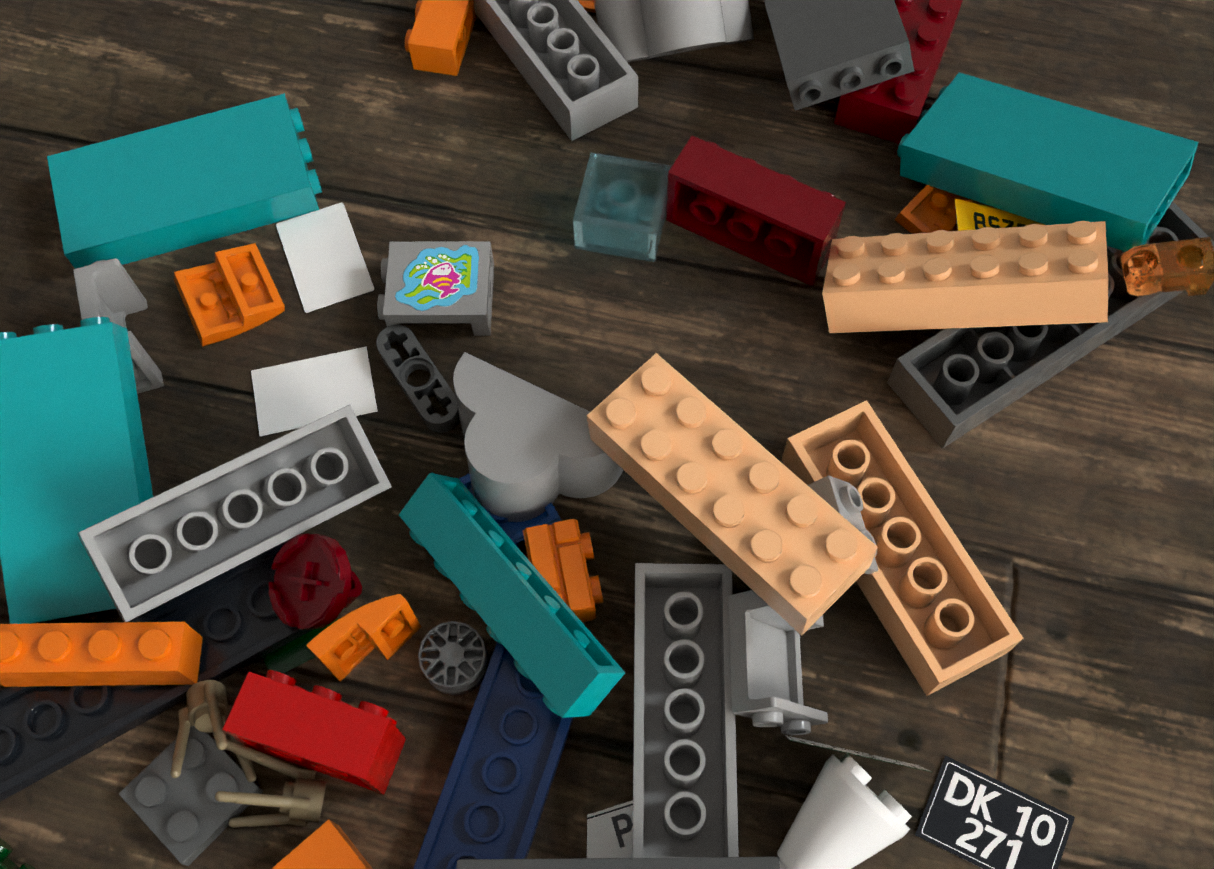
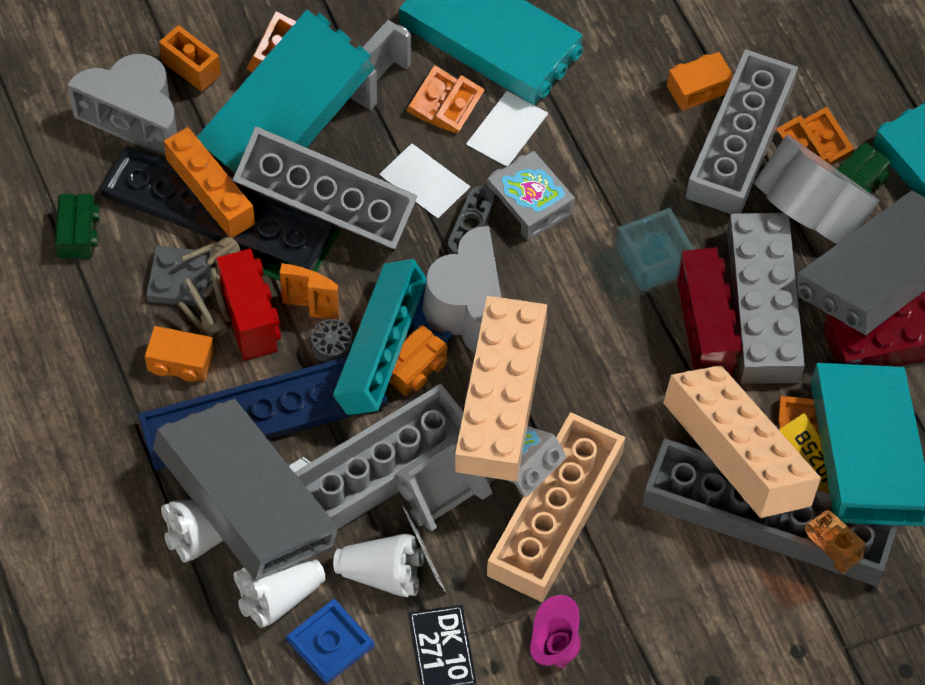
camera: 50 degrees right, 5 degrees down
dark red tile [269,533,362,630] -> none
none -> dark pink piece [530,595,581,668]
none -> light grey brick [727,213,805,384]

